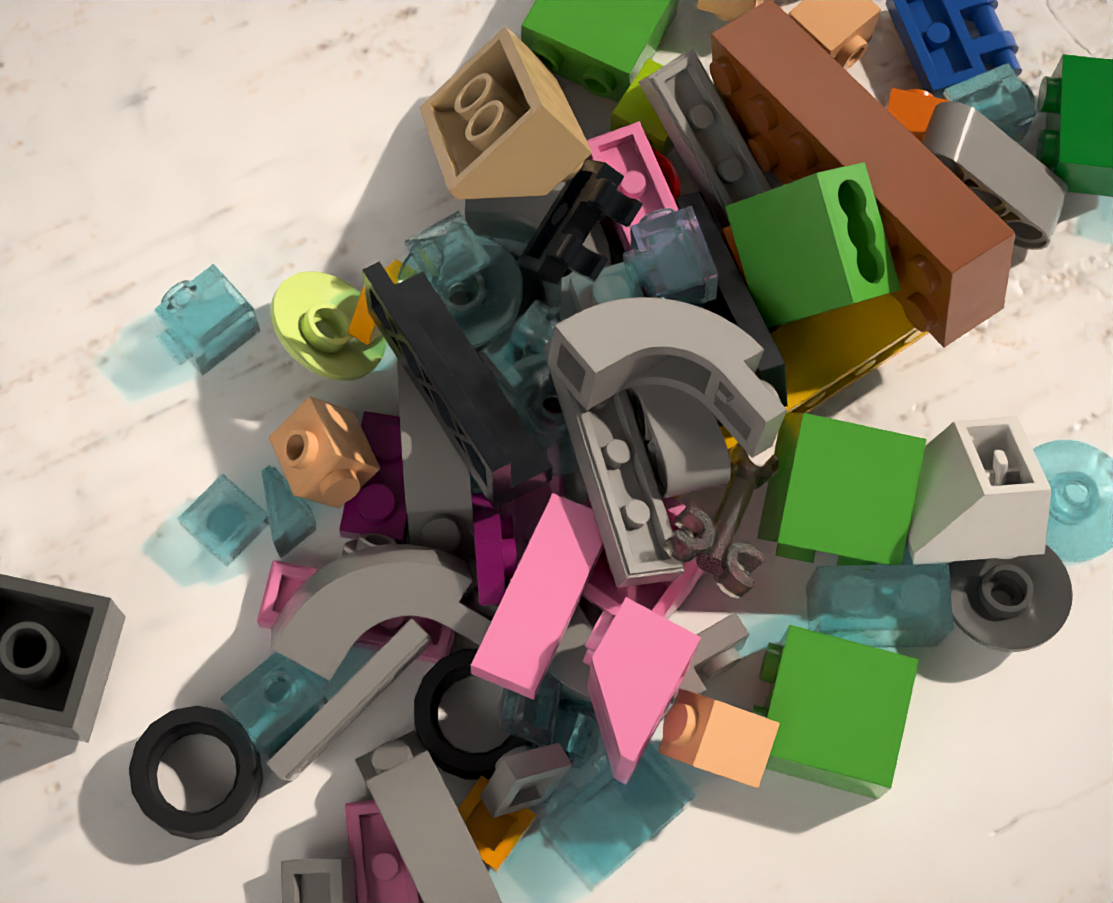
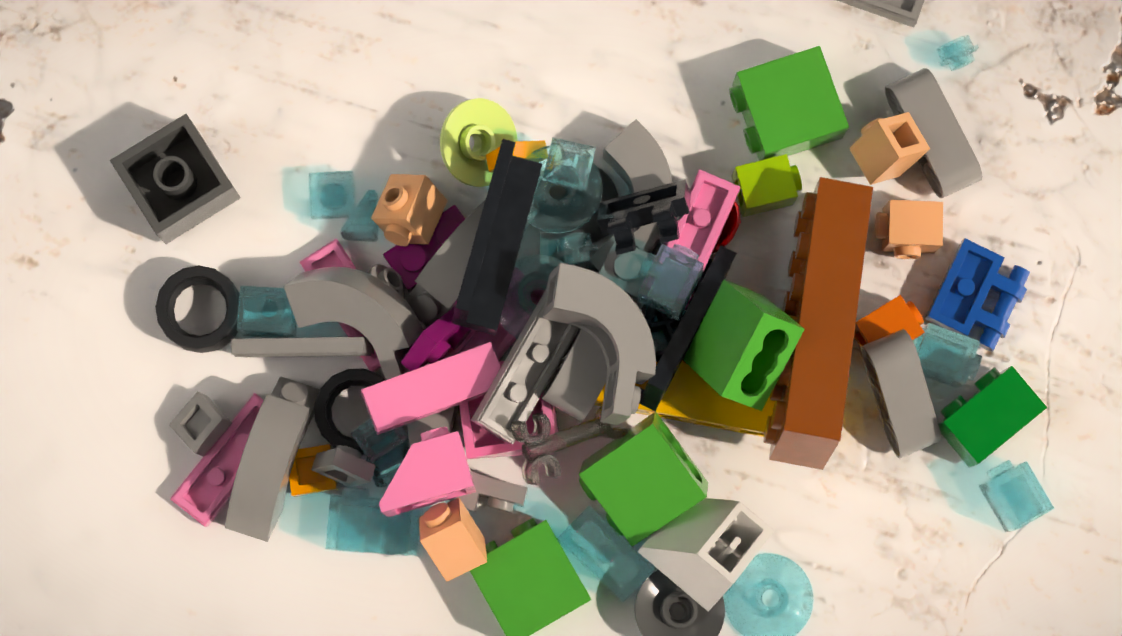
camera: 45 degrees right, 10 degrees up
clear light blue brick [154,263,261,376] -> none
tan slope [419,26,592,200] -> none
light grey tile [638,49,772,229] -> none

